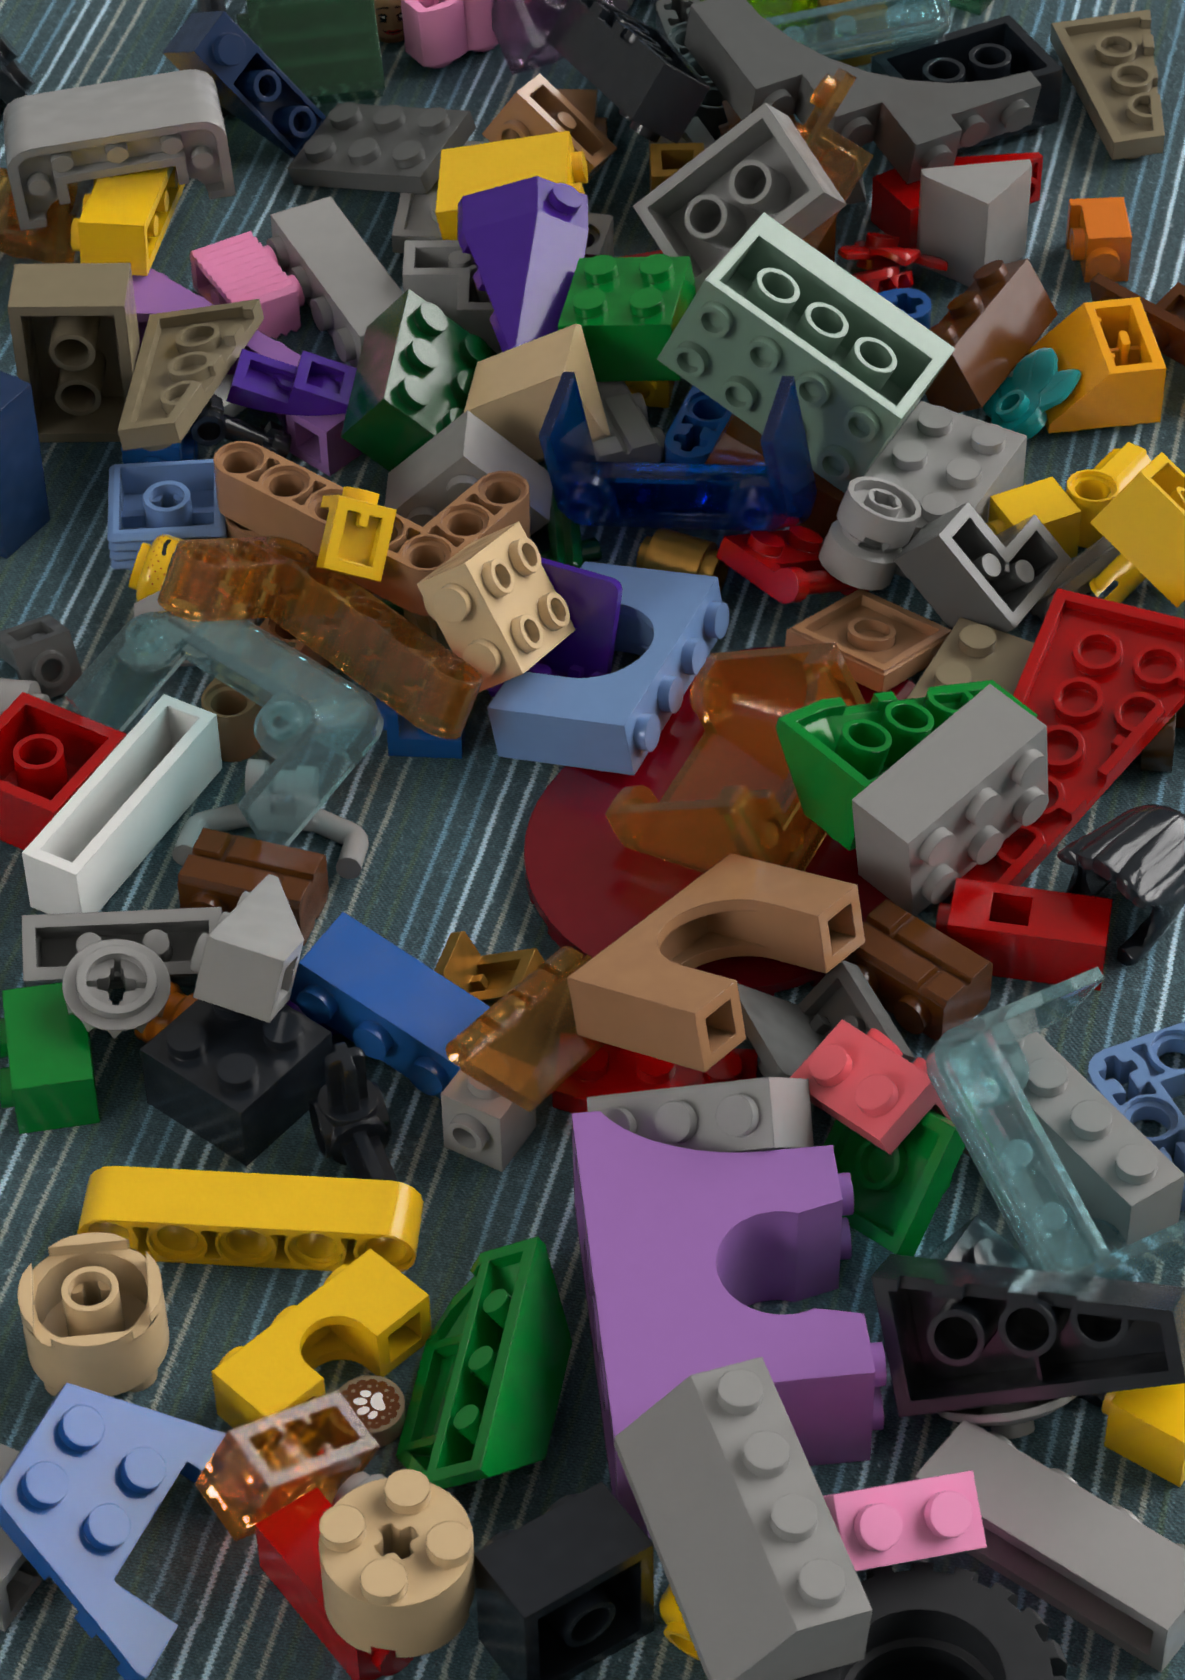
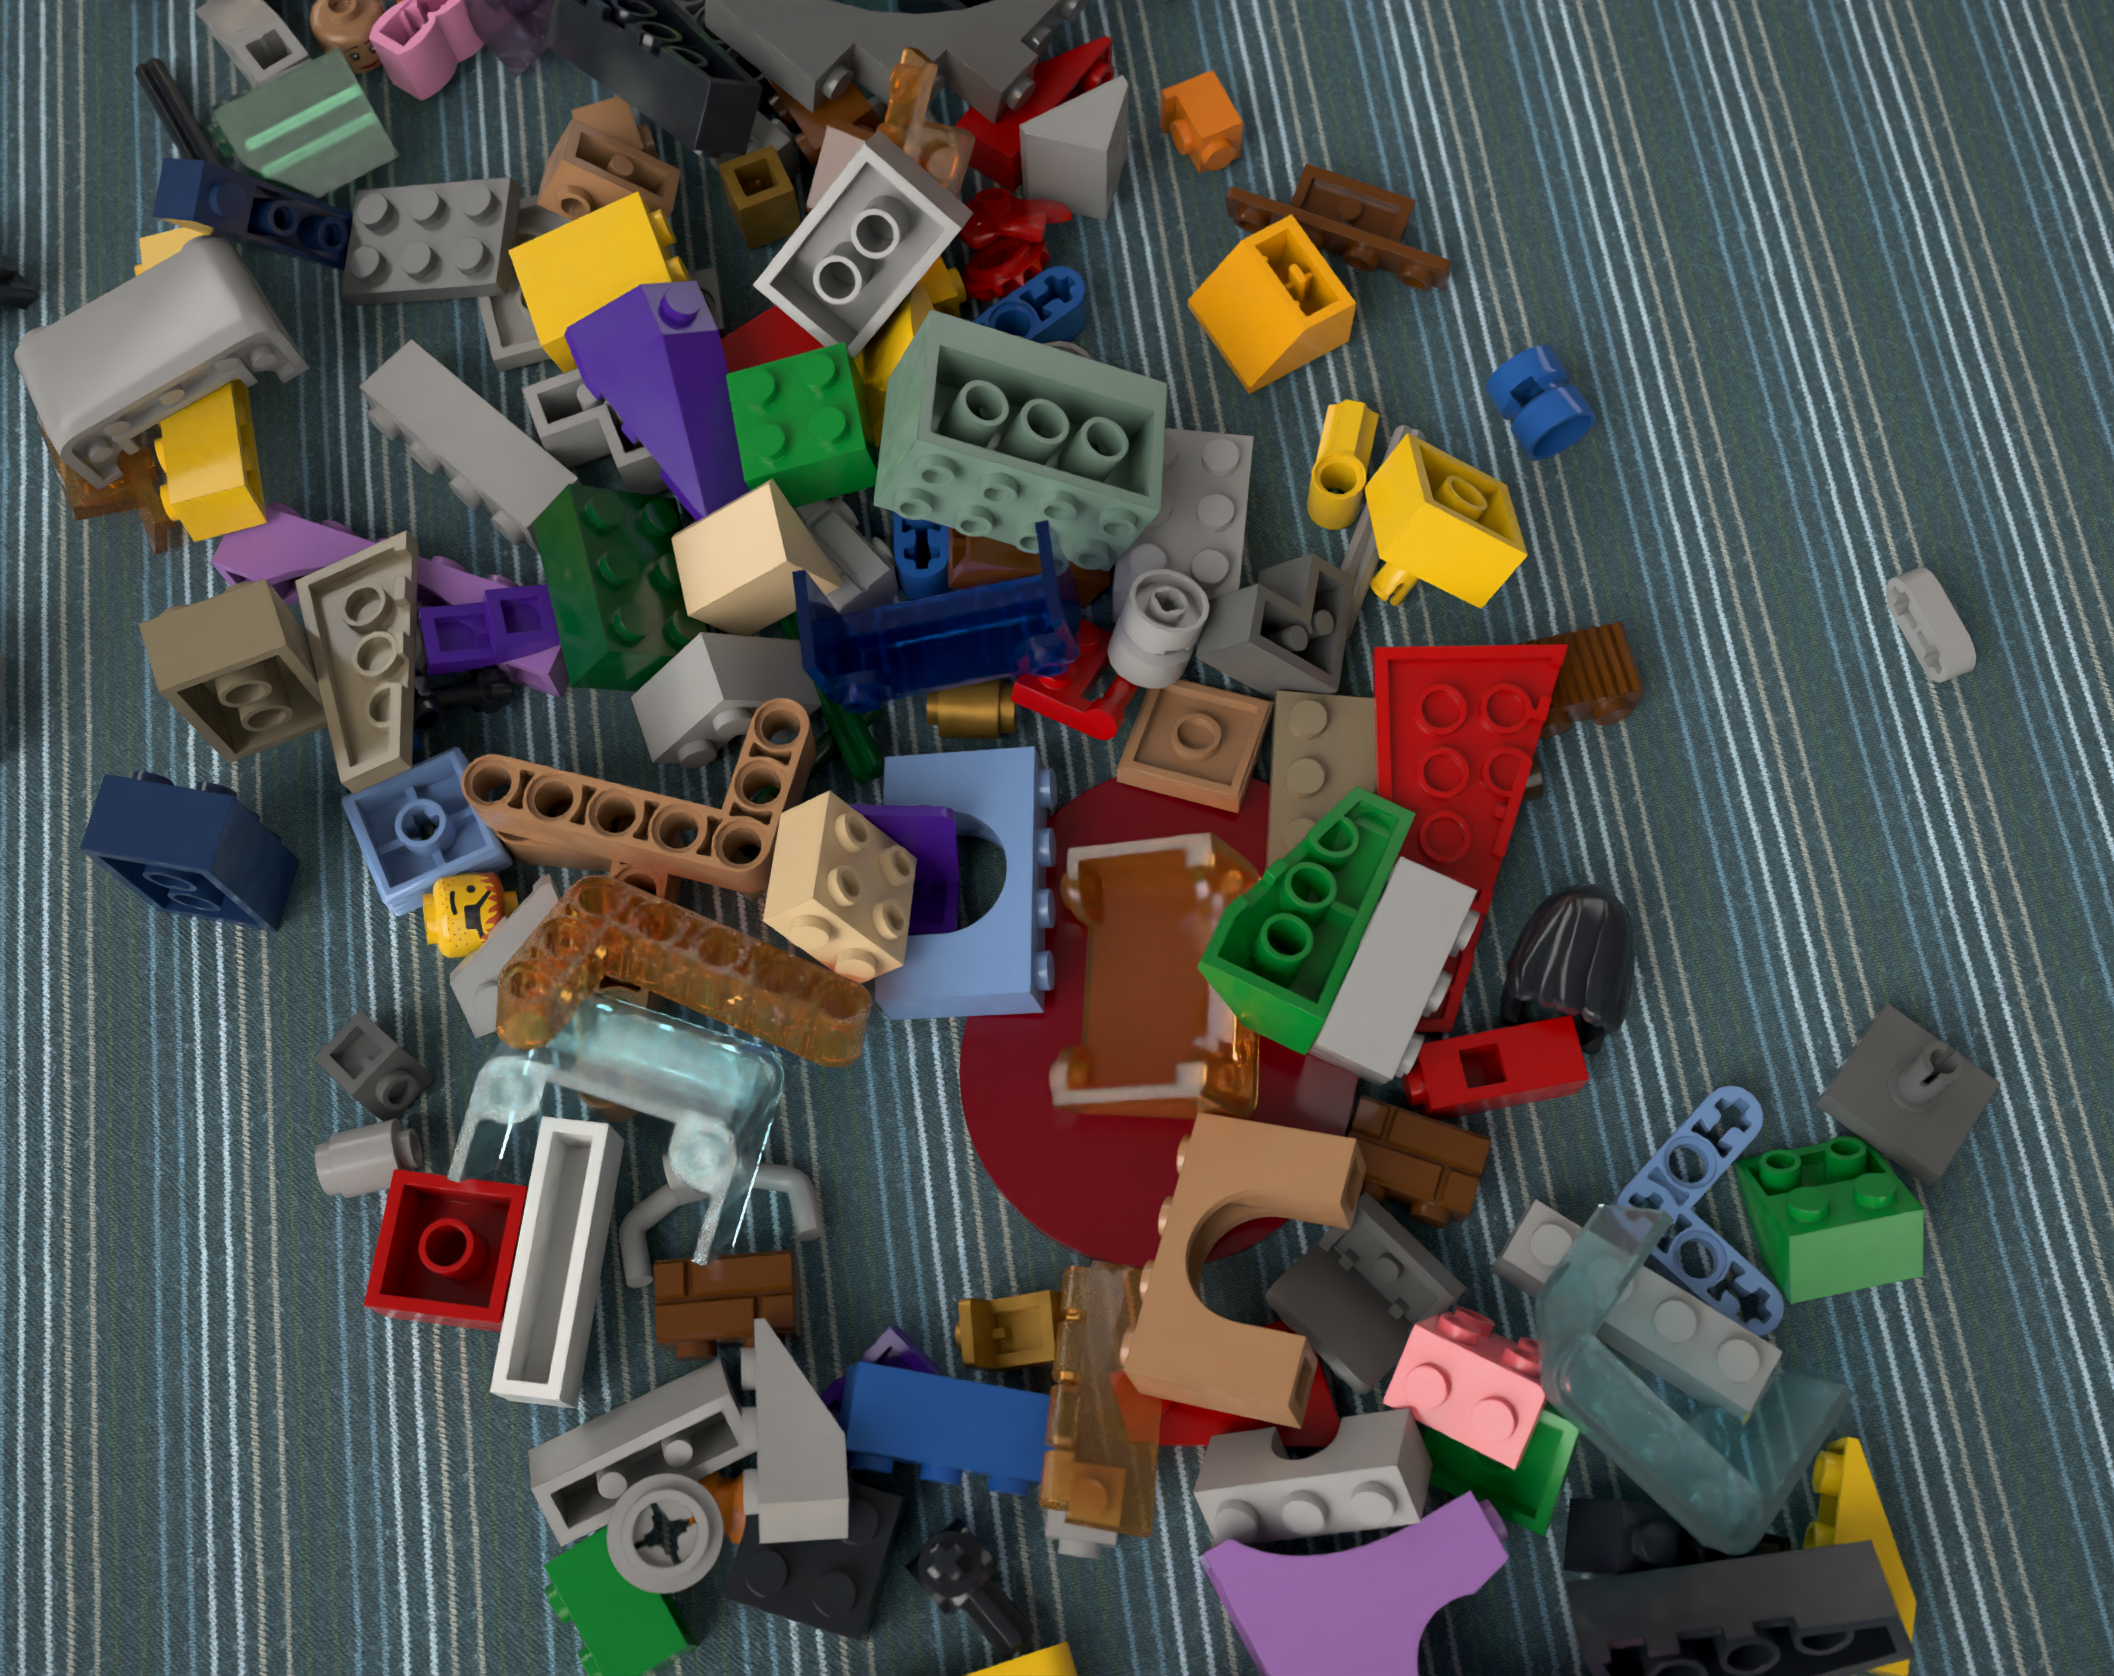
camera: 20 degrees left, 25 degrees up
bright pink brick [190,231,305,339] -> none
yellow bracket [316,486,397,582] -> none
reddish brown brick [925,258,1058,413] -> none
teal plate [983,347,1082,440] -> none
yellow brick [986,476,1082,558] -> none

